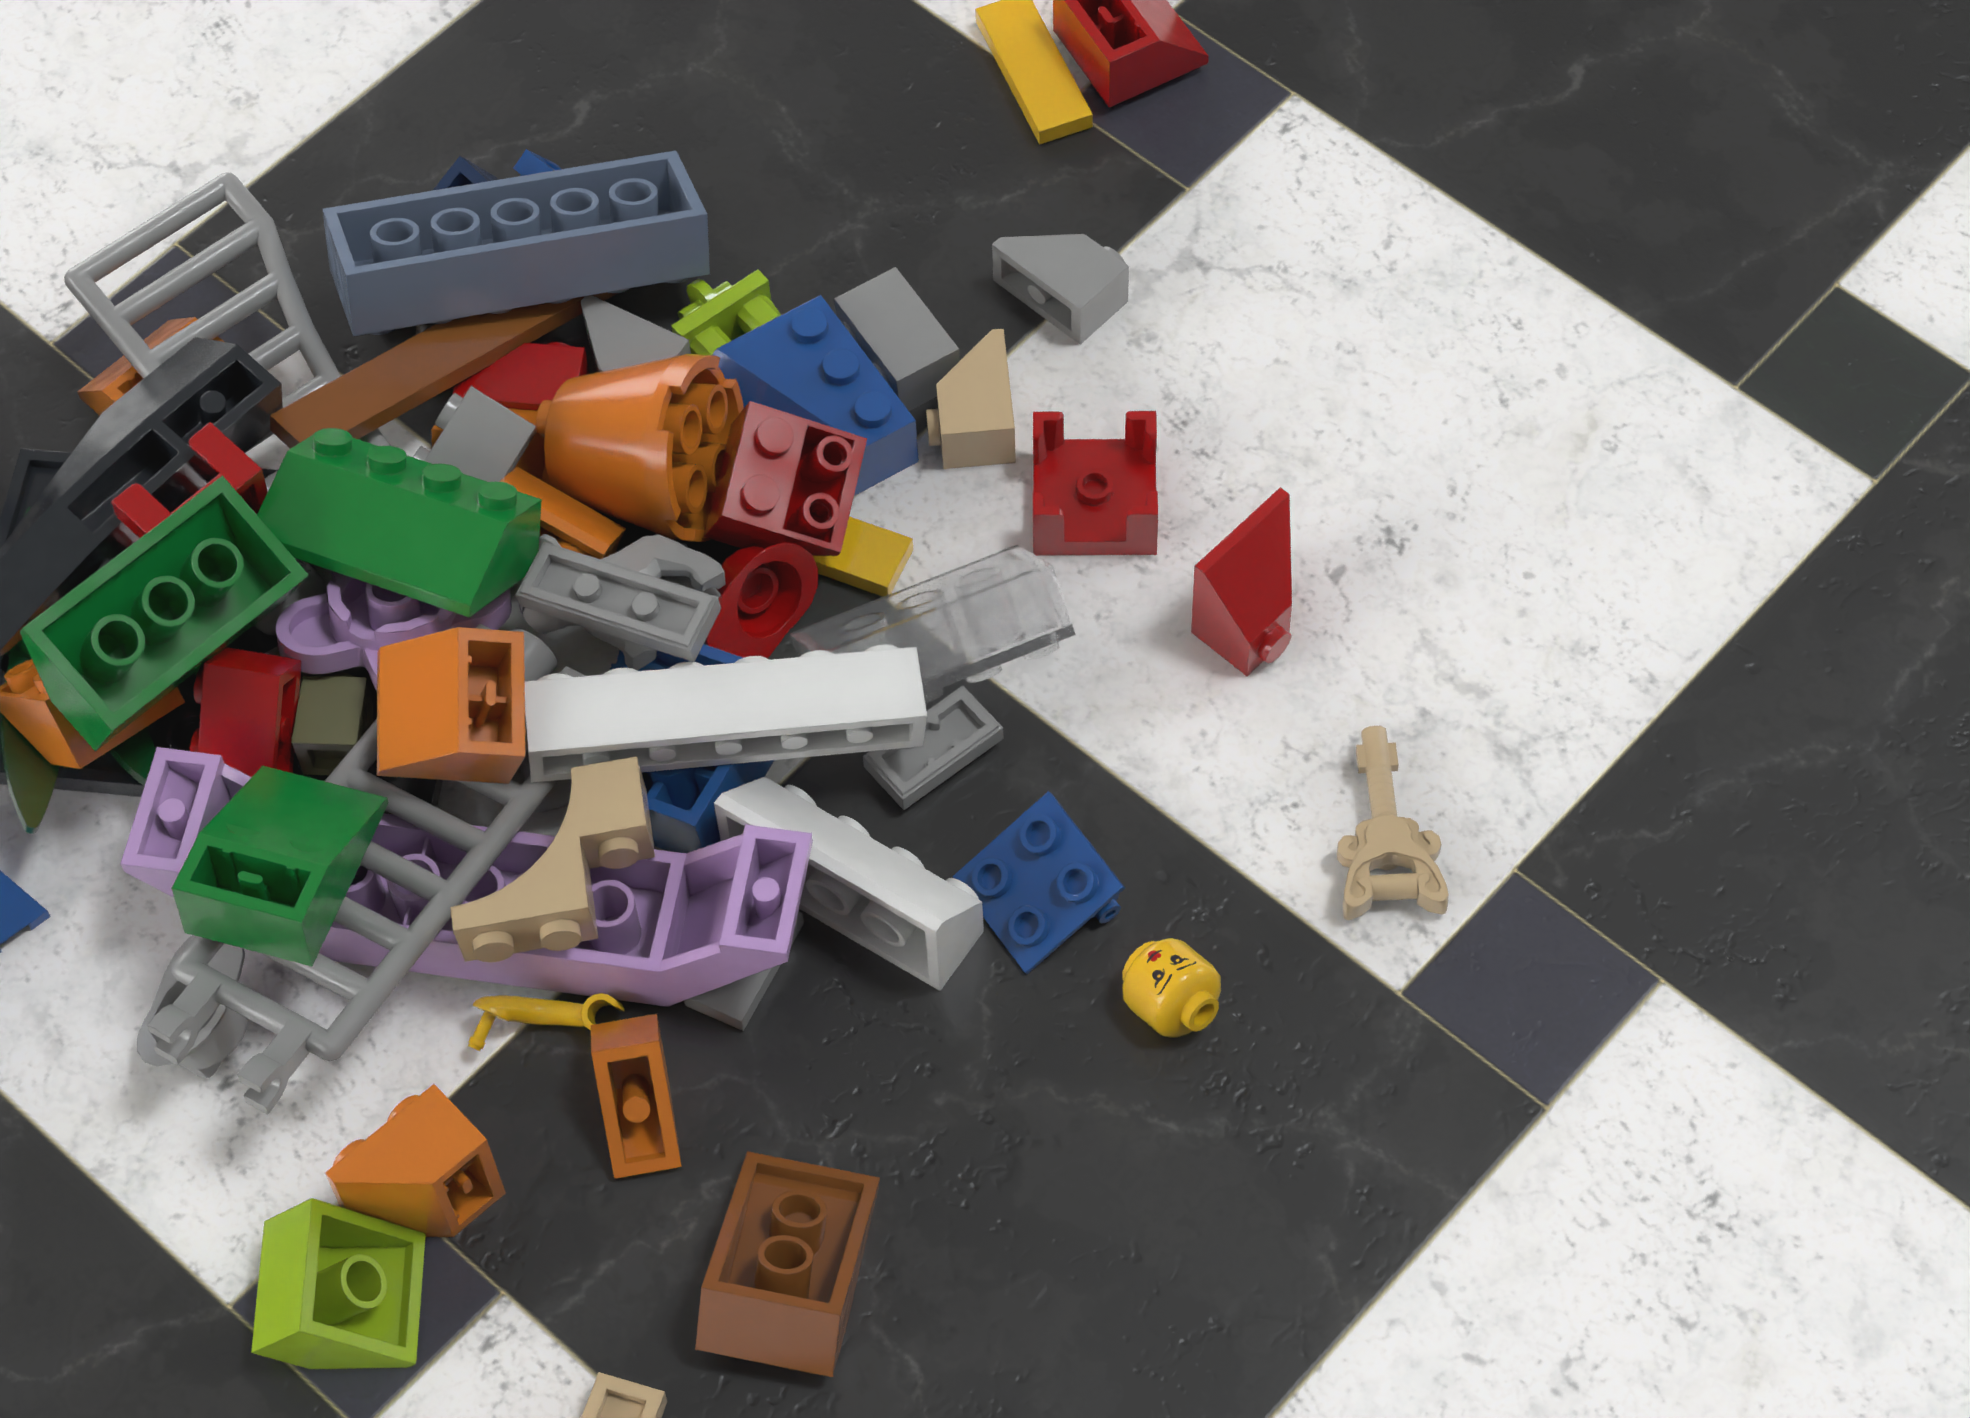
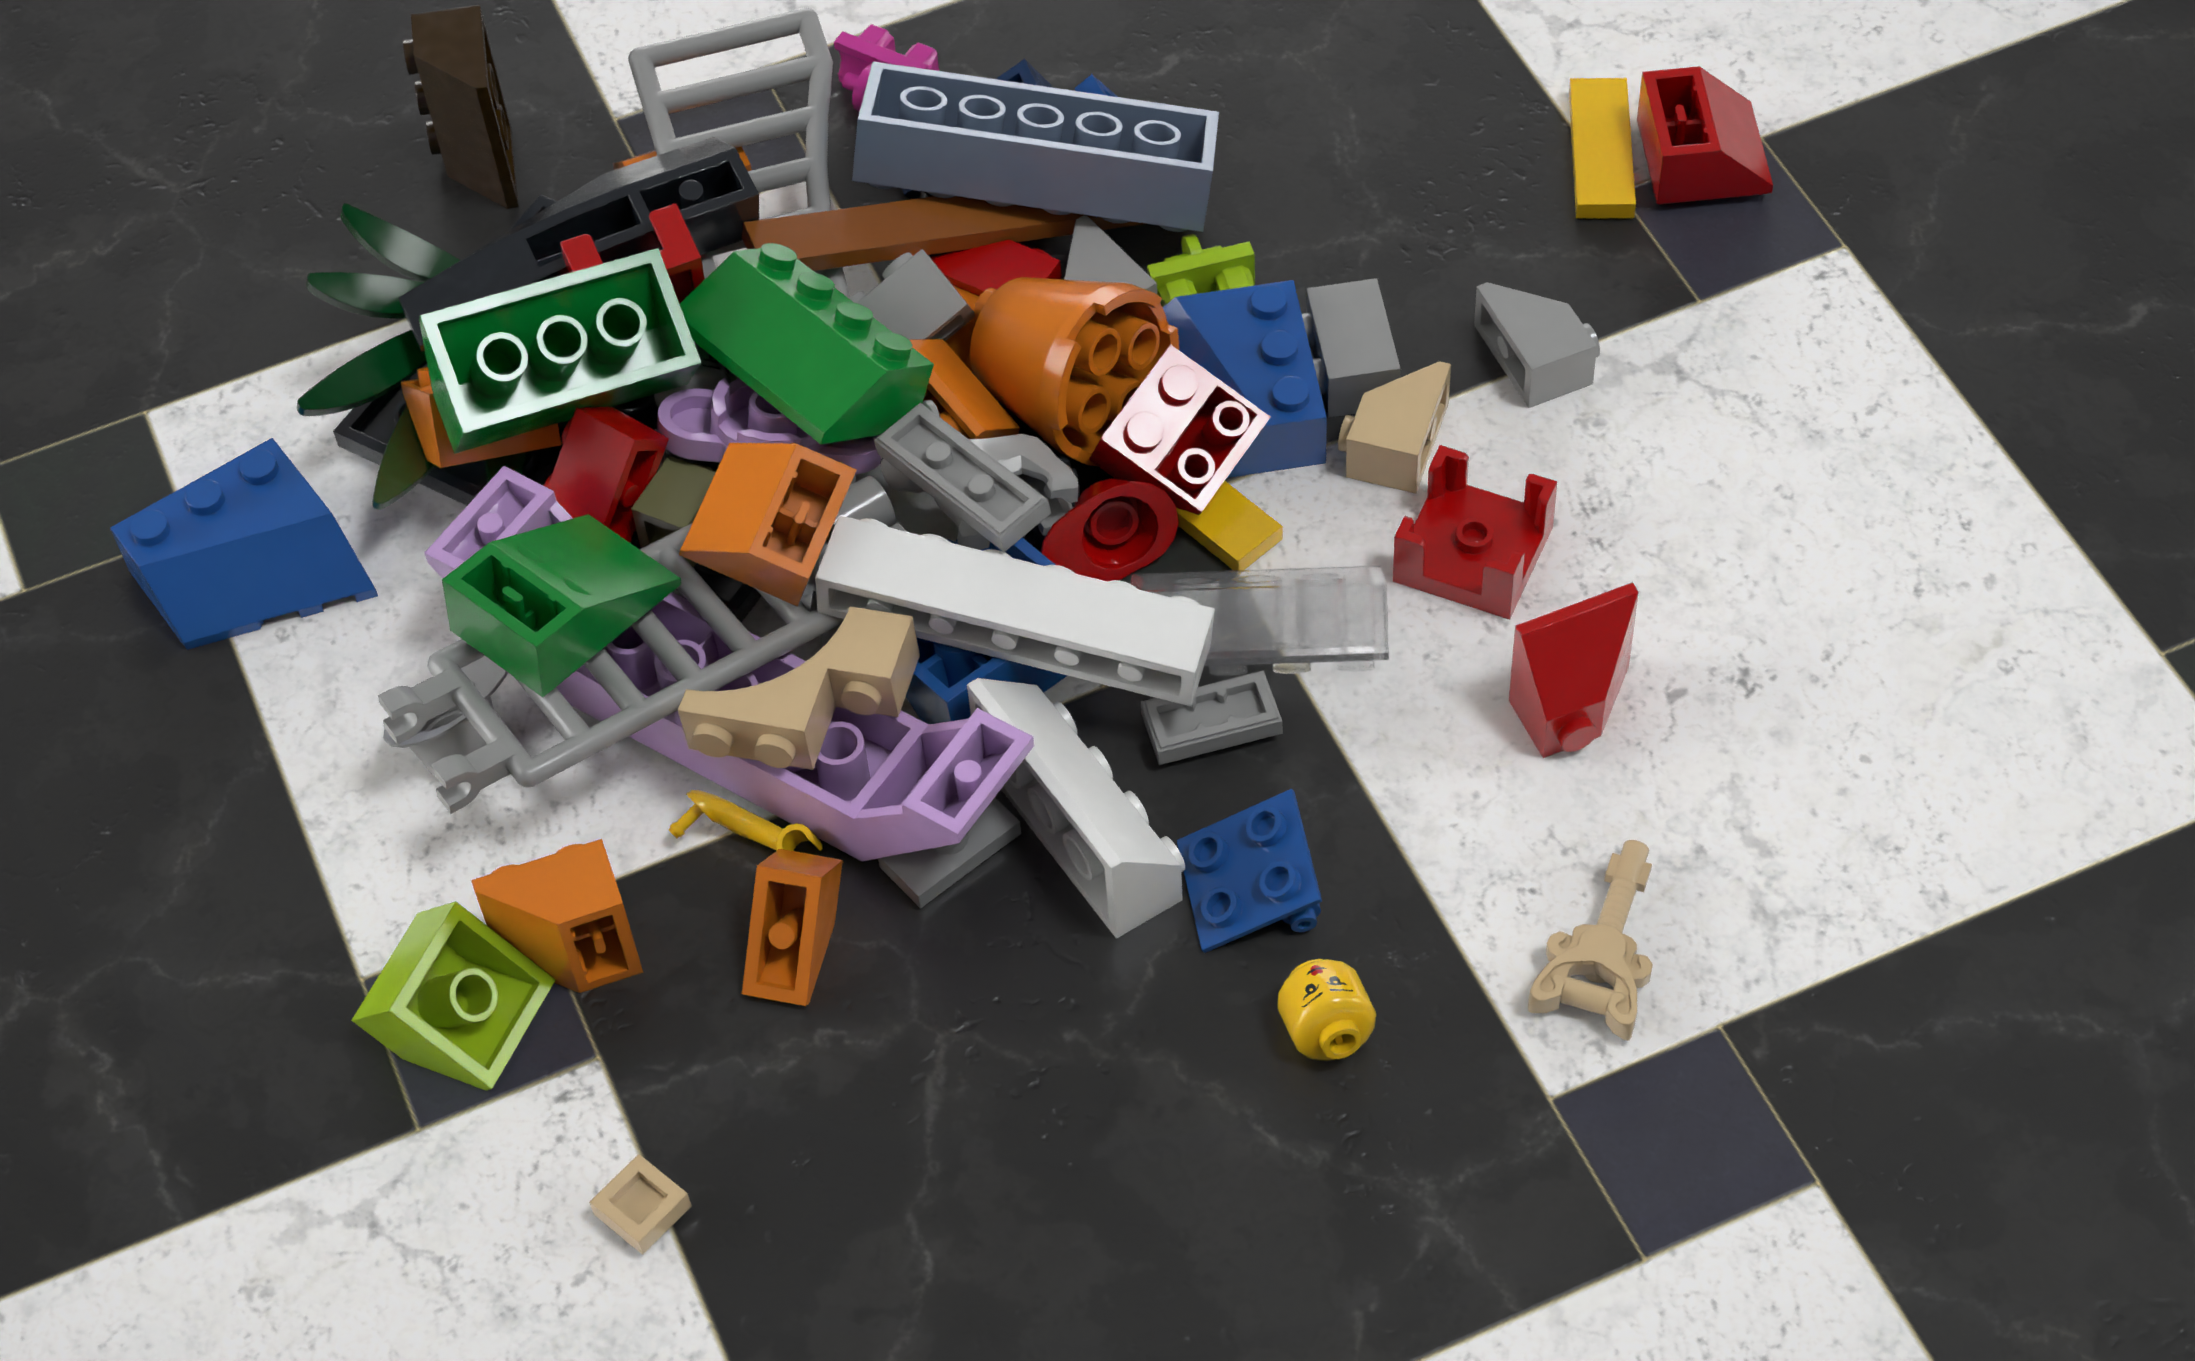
camera: 25 degrees right, 5 degrees down
dark orange slope [695,1151,880,1377] -> none
none -> dark pink hips [834,24,939,112]

